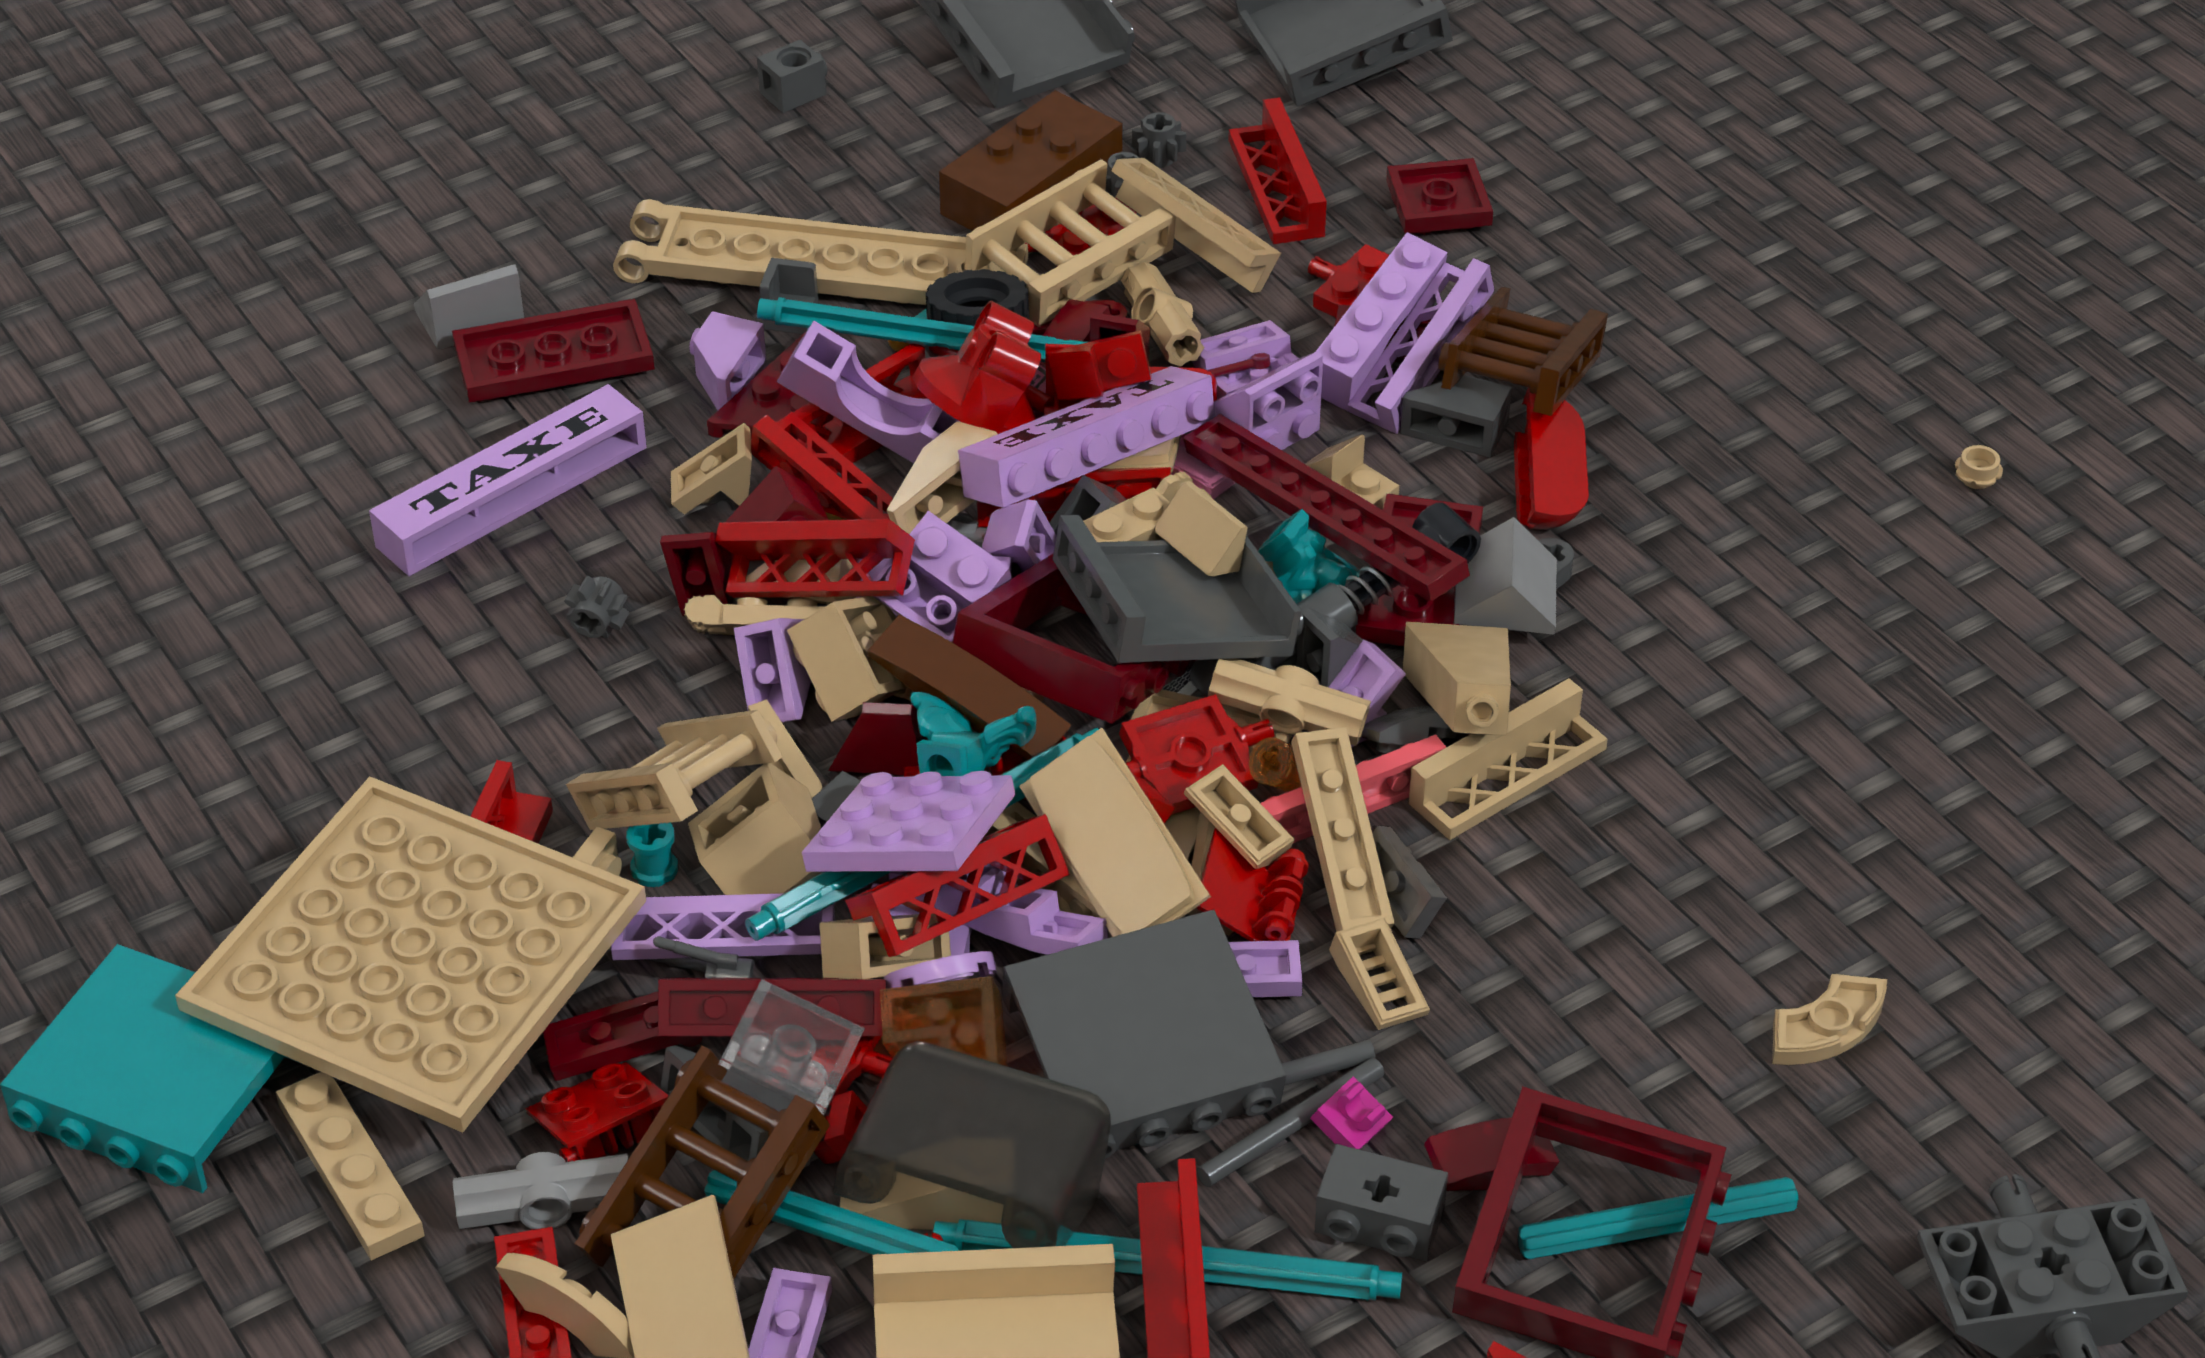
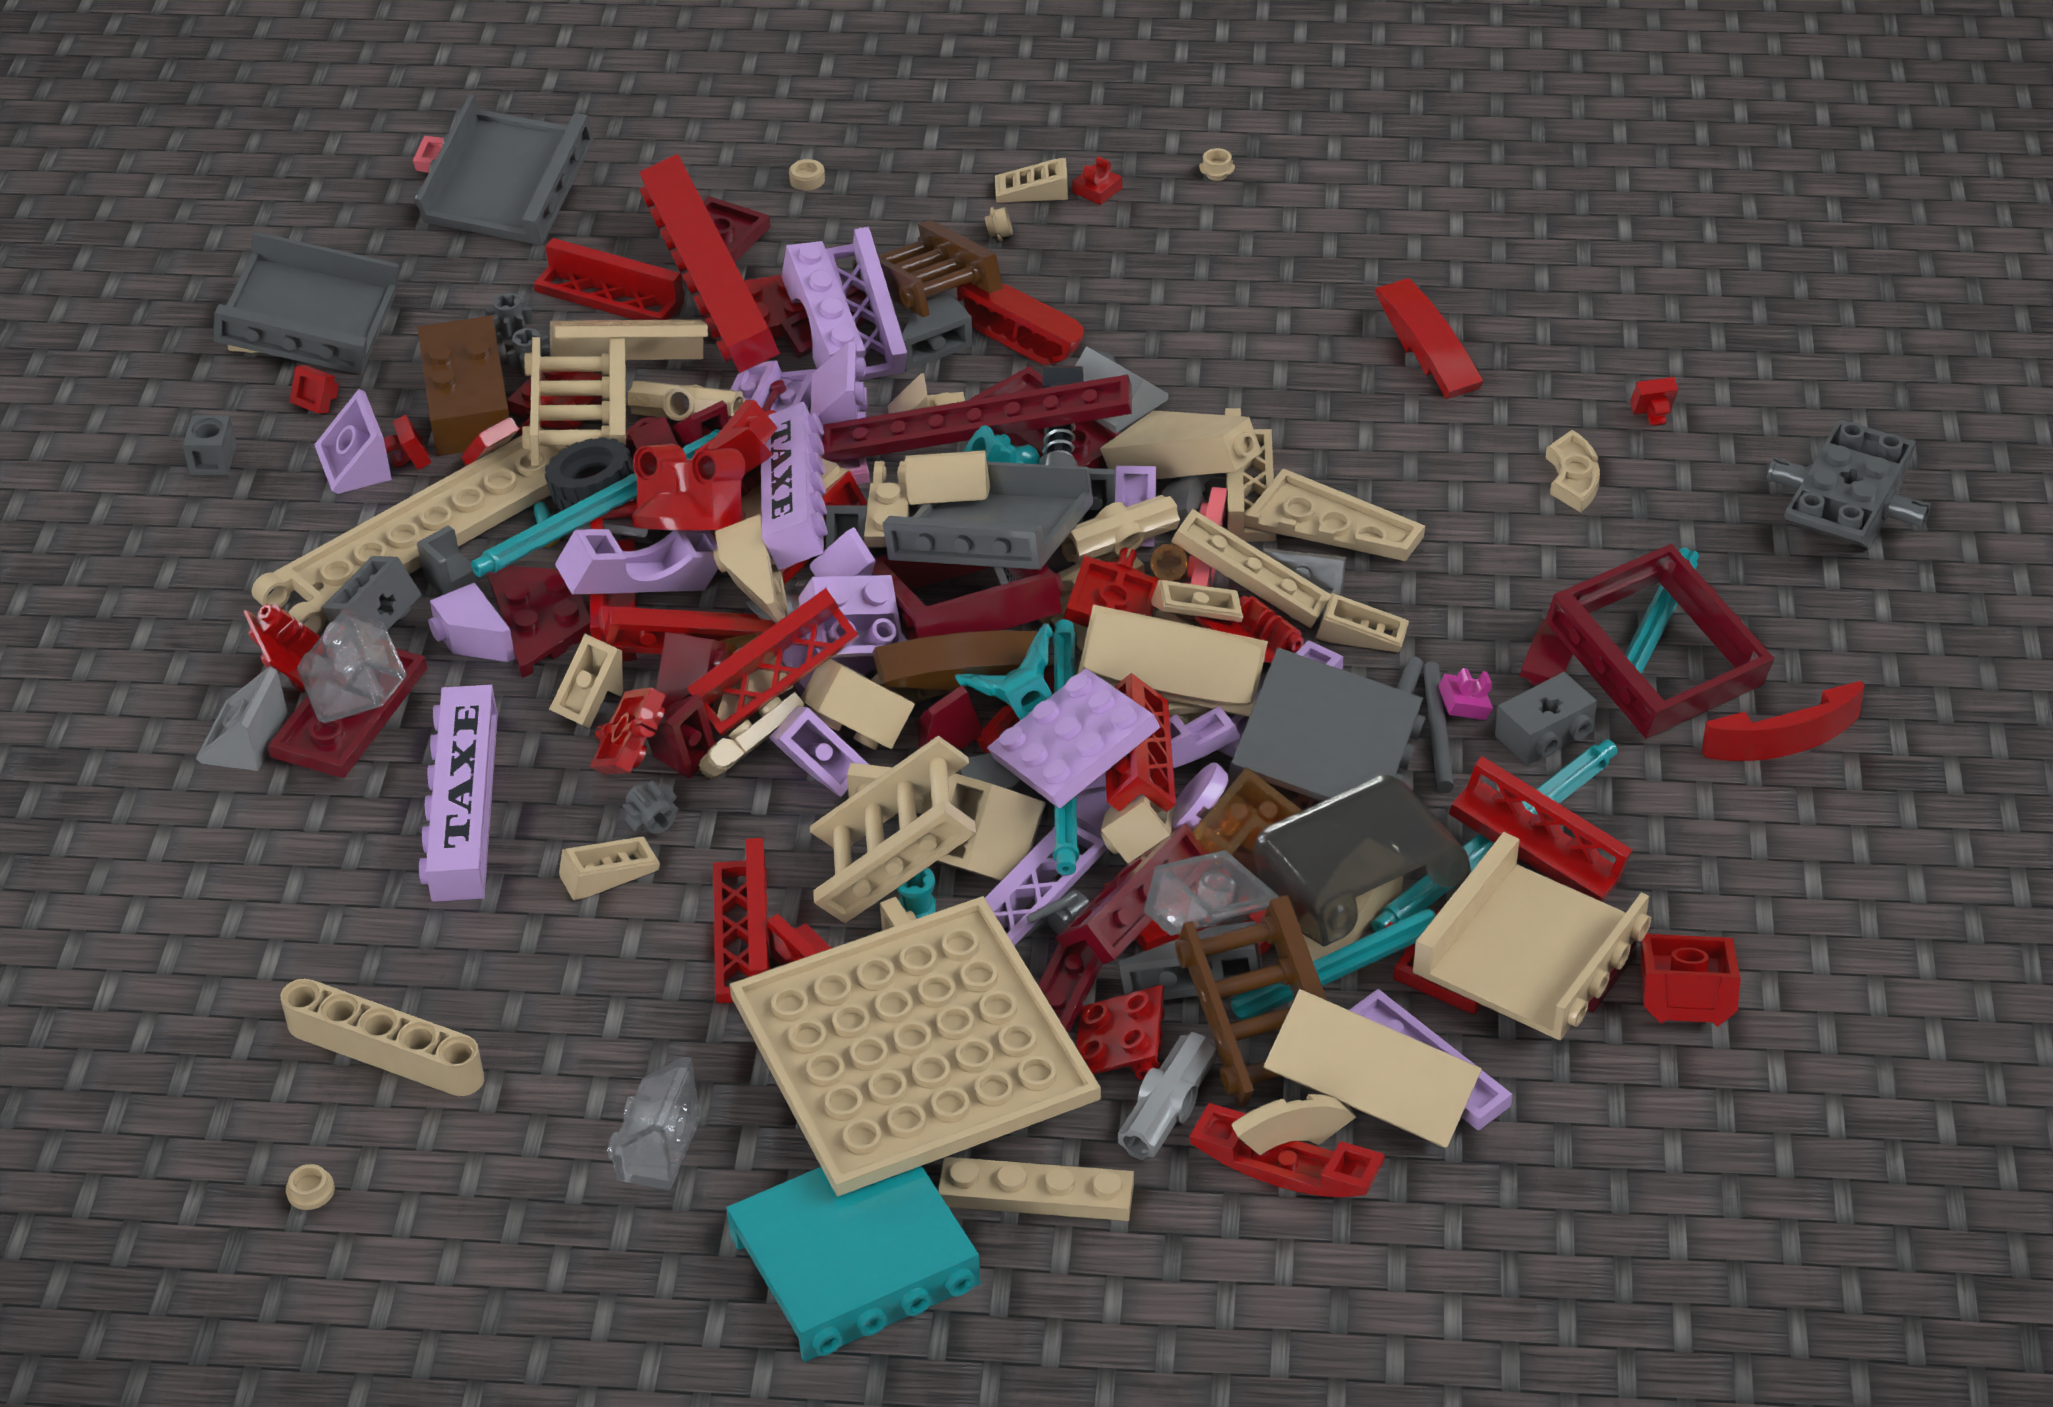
camera: 50 degrees left, 0 degrees up
none -> red hinge [243,604,324,694]
none -> tan beam [280,979,484,1096]
none -> red tile [289,365,339,414]
none -> clear slope [297,608,407,723]
none -> lavender slope [314,389,392,494]
none -> dark grey brick [321,556,422,645]
none -> red tile [384,414,432,470]
none -> tile [461,418,519,466]
none -> tan slope [559,836,660,900]
none -> red plate [590,687,666,775]
none -> clear slope [608,1056,700,1190]
none -> red brick [639,154,780,373]
none -> red fence [713,837,770,1003]
none -> tan tile [789,159,825,191]
none -> tan plate [985,207,1013,242]
none -> tan slope [995,158,1068,203]
none -> red tile [1072,156,1122,205]
none -> tan wing [1244,468,1425,561]
none -> red slope [1374,278,1483,400]
none -> red tile [1630,377,1678,426]

